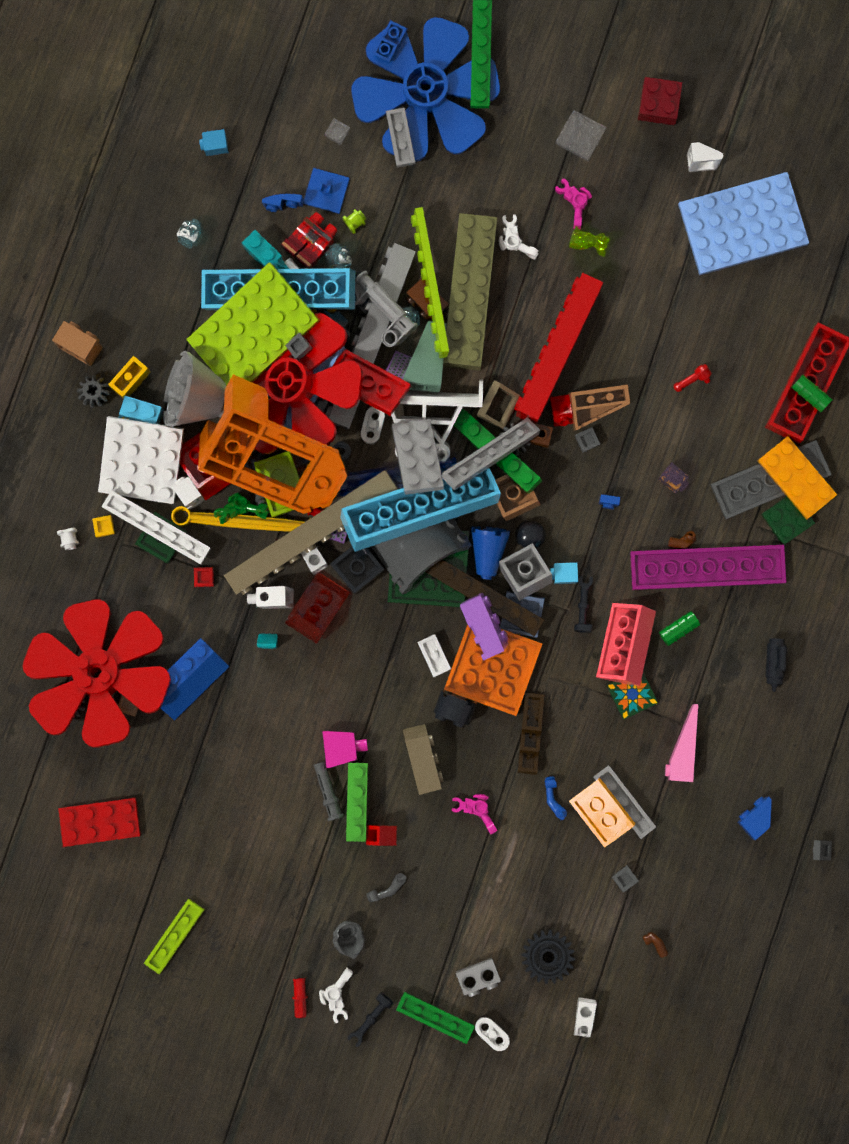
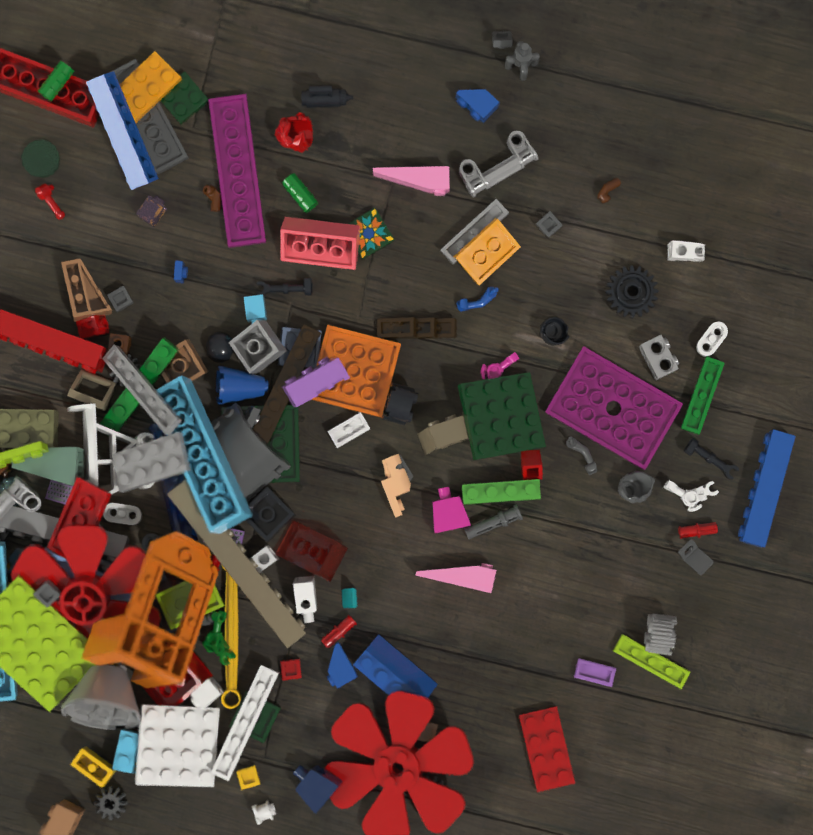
camera: 95 degrees left, 0 degrees up
none -> clear green tile [22,140,60,178]
none -> brick [86,71,158,190]
none -> dark grey plate [244,406,260,427]
none -> red helmet [275,112,313,153]
none -> dark blue torso [293,765,343,814]
none -> red axle [321,615,357,648]
none -> blue slope [327,642,358,689]
none -> light nougat plate [381,454,413,518]
none -> bright pink slope [416,563,496,593]
none -> dark green plate [458,372,546,461]
none -> light grey piece [459,131,538,198]
none -> dark grey plant [505,41,540,81]
none -> black hair [540,317,569,346]
none -> magenta plate [545,346,683,470]
none -> medium lavender tile [574,658,616,687]
none -> light grey brick [644,614,677,655]
none -> dark grey bracket [678,539,714,575]
none -> blue brick [738,429,796,548]

